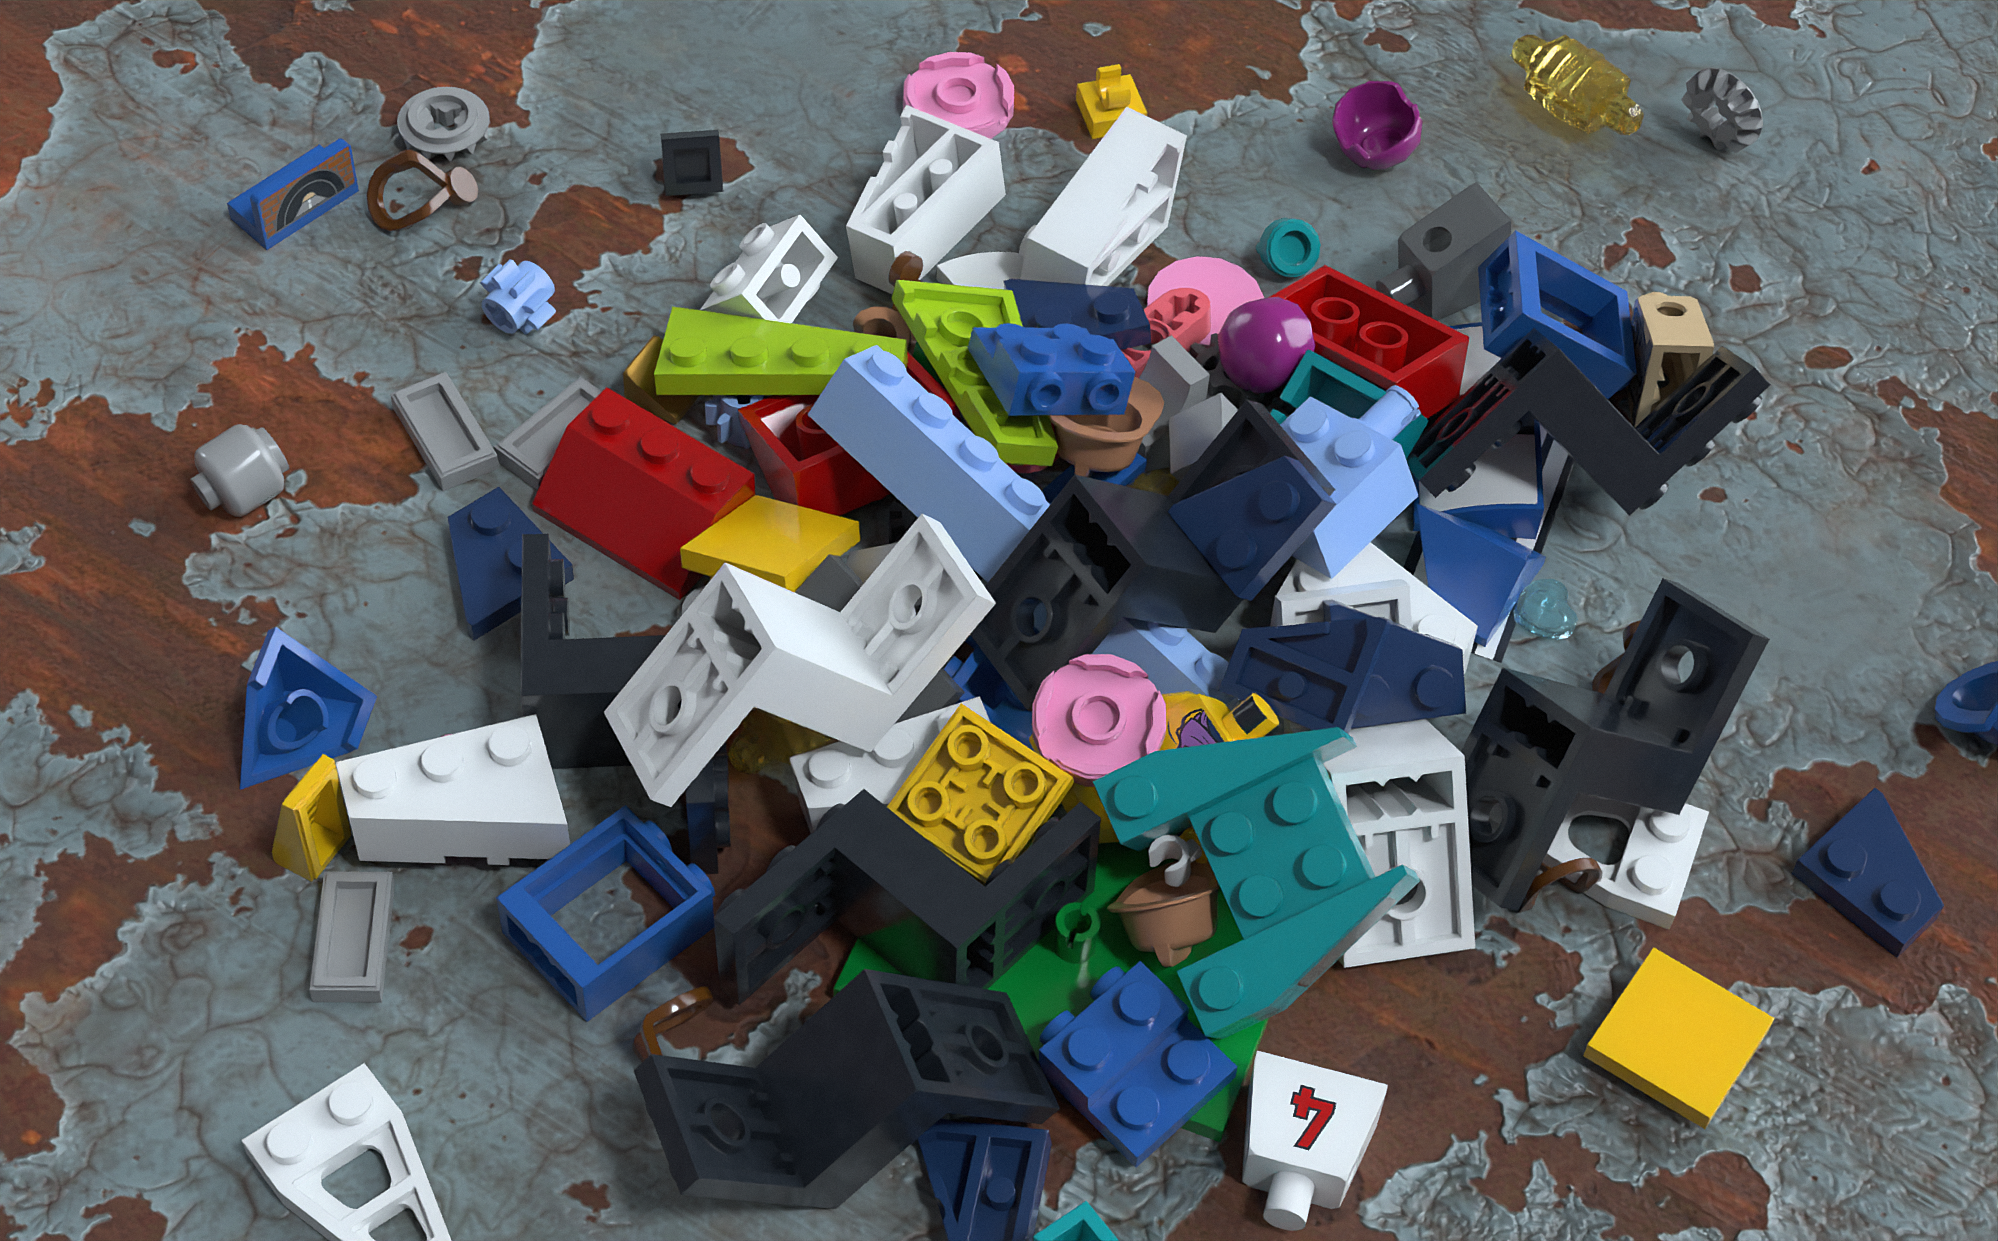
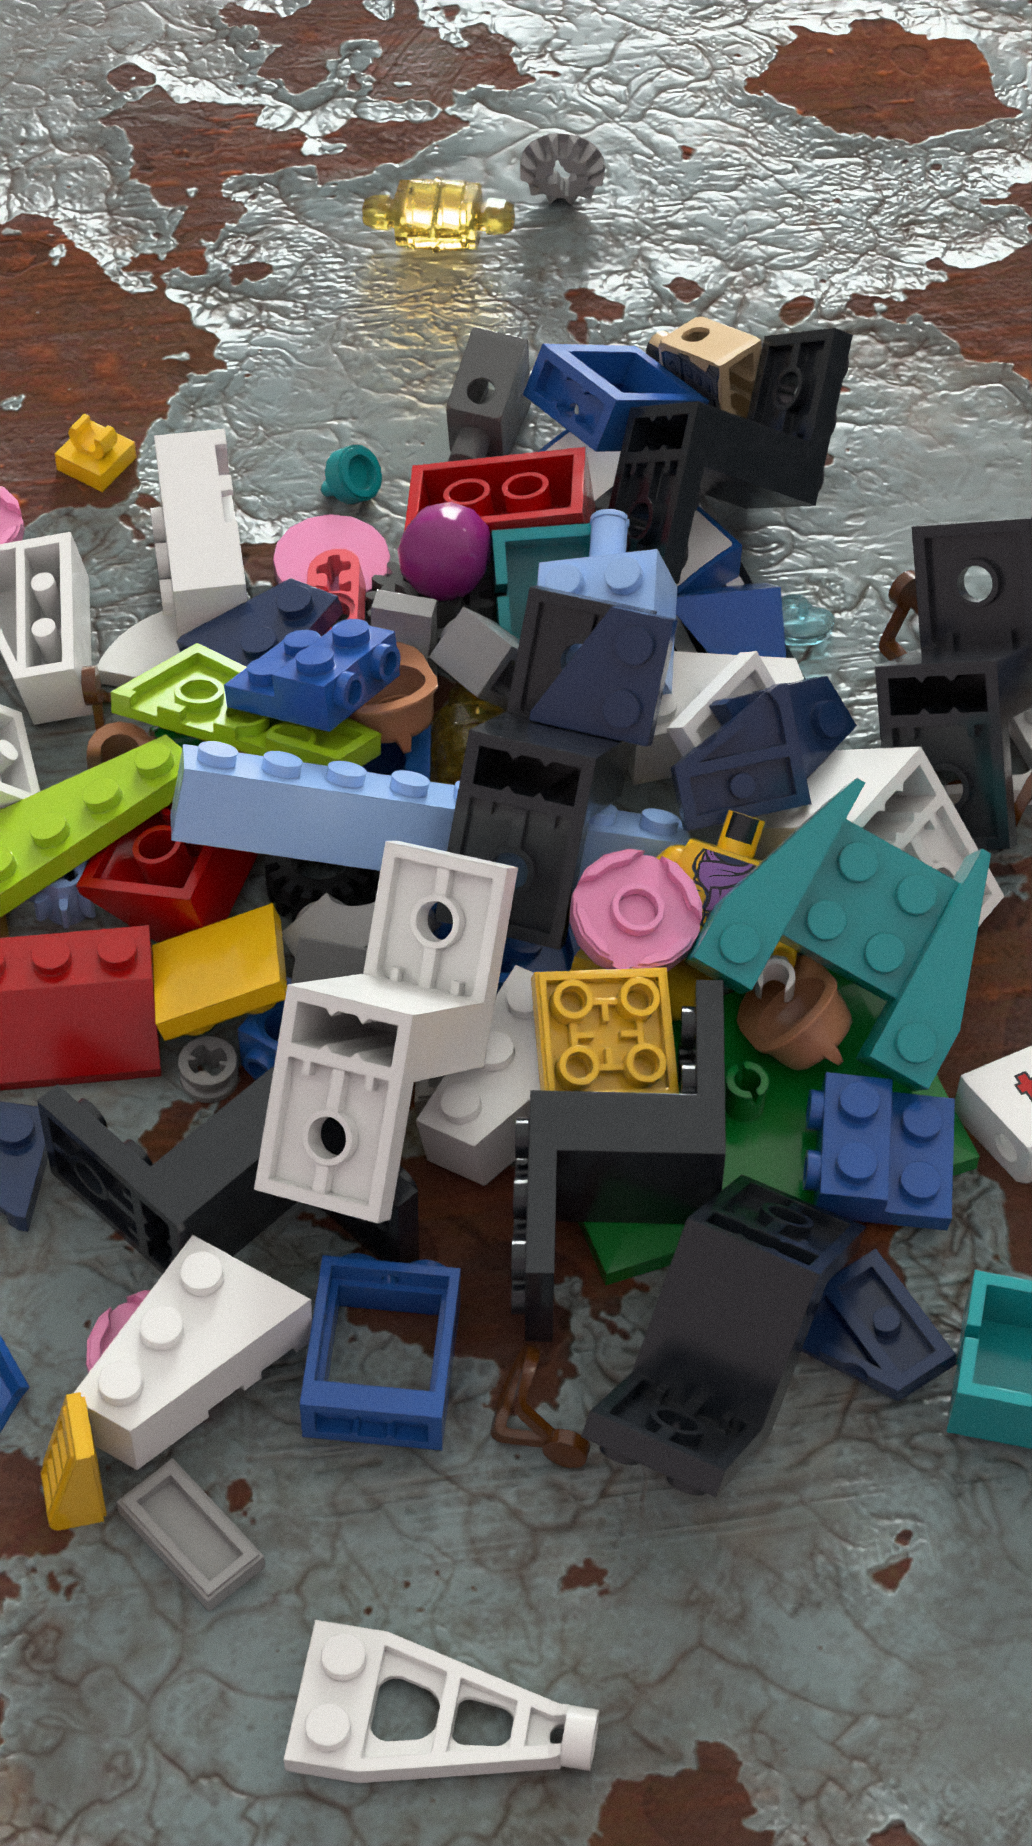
camera: 40 degrees left, 0 degrees up
magenta hair [1332,81,1423,171] -> none

